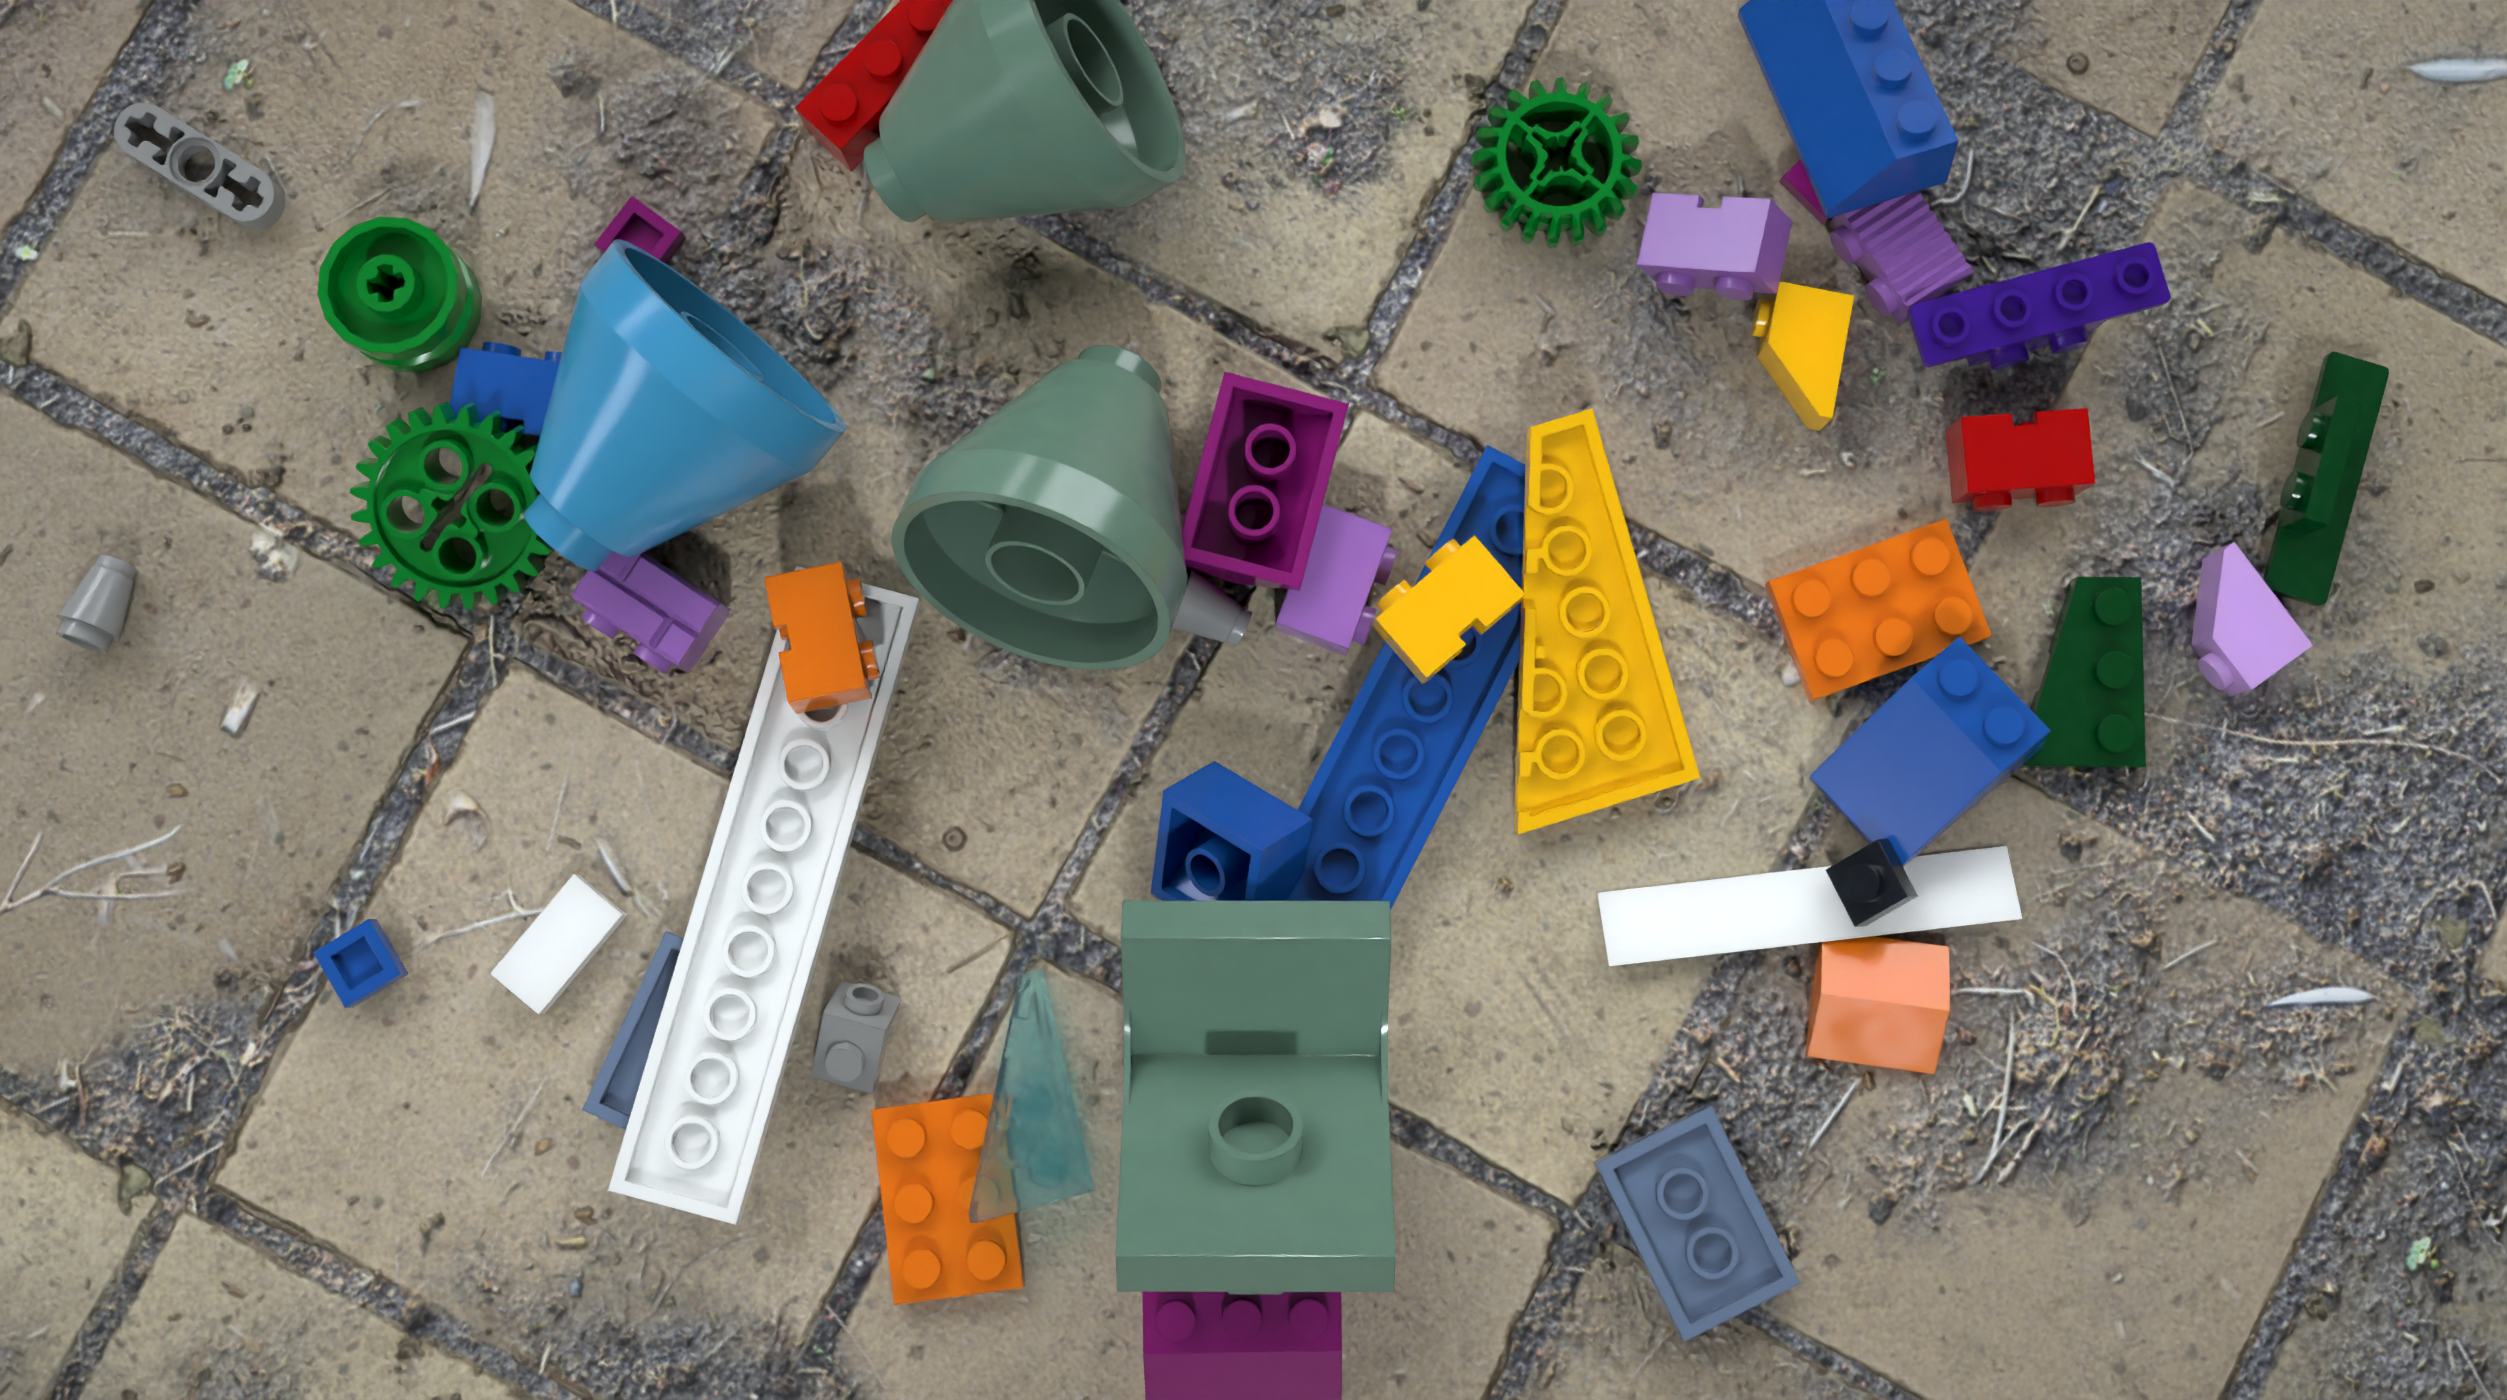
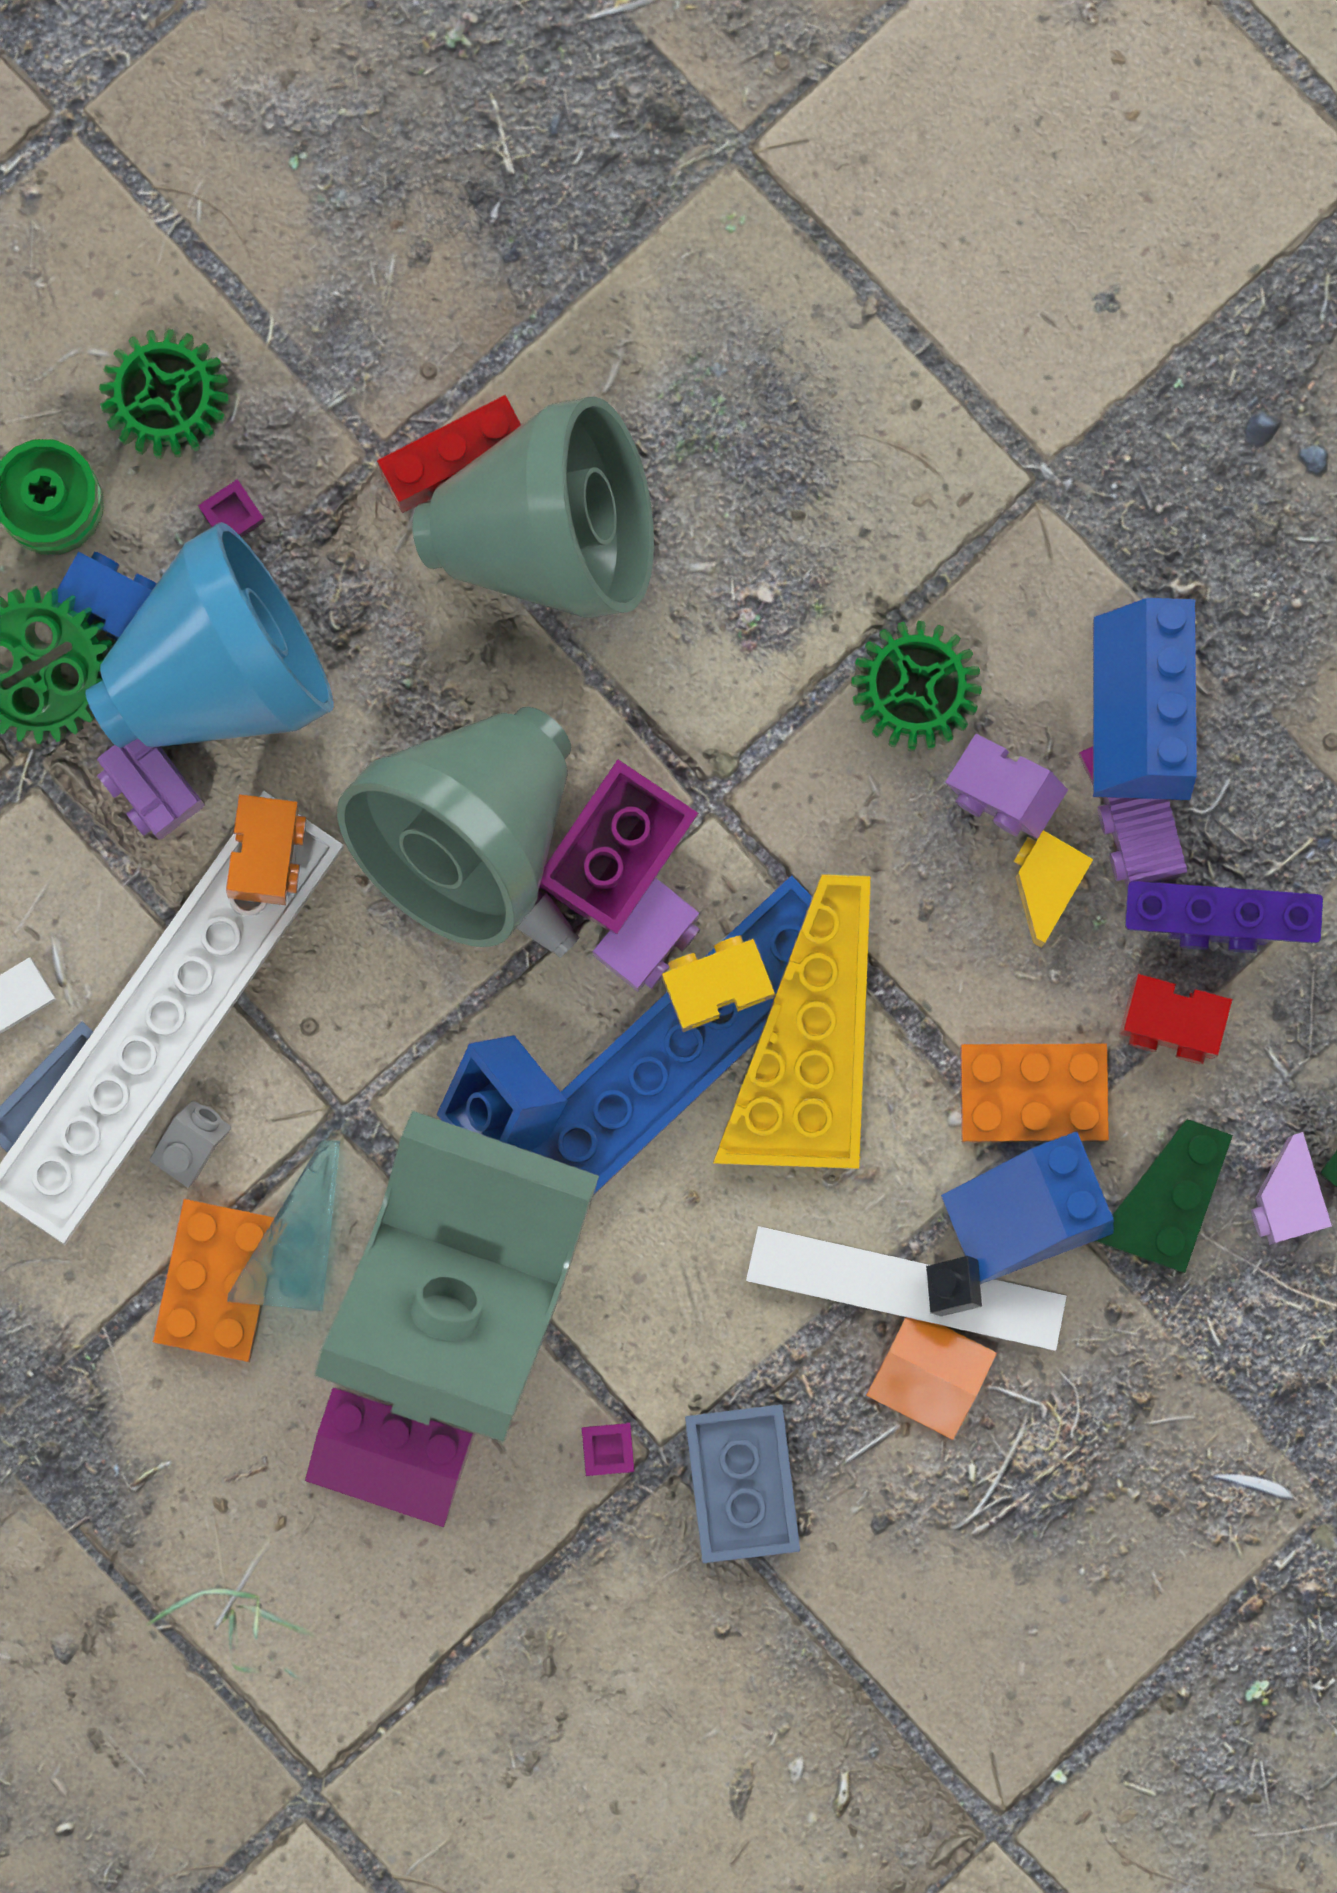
camera: 20 degrees right, 0 degrees up
none -> green gear [99,329,230,459]
none -> magenta tile [581,1423,635,1476]

